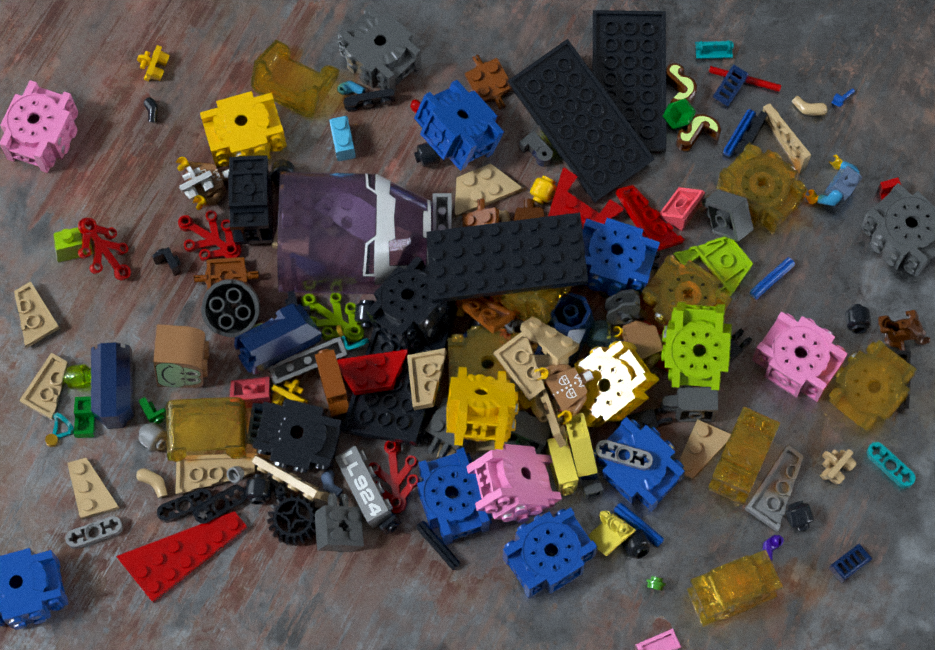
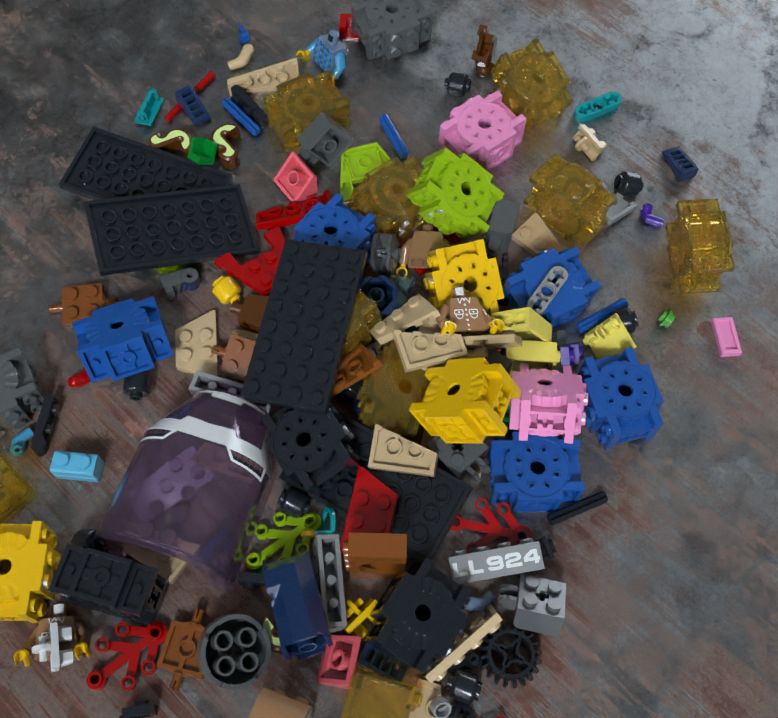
camera: 75 degrees left, 5 degrees down
none -> dark purple slope [560,342,584,368]

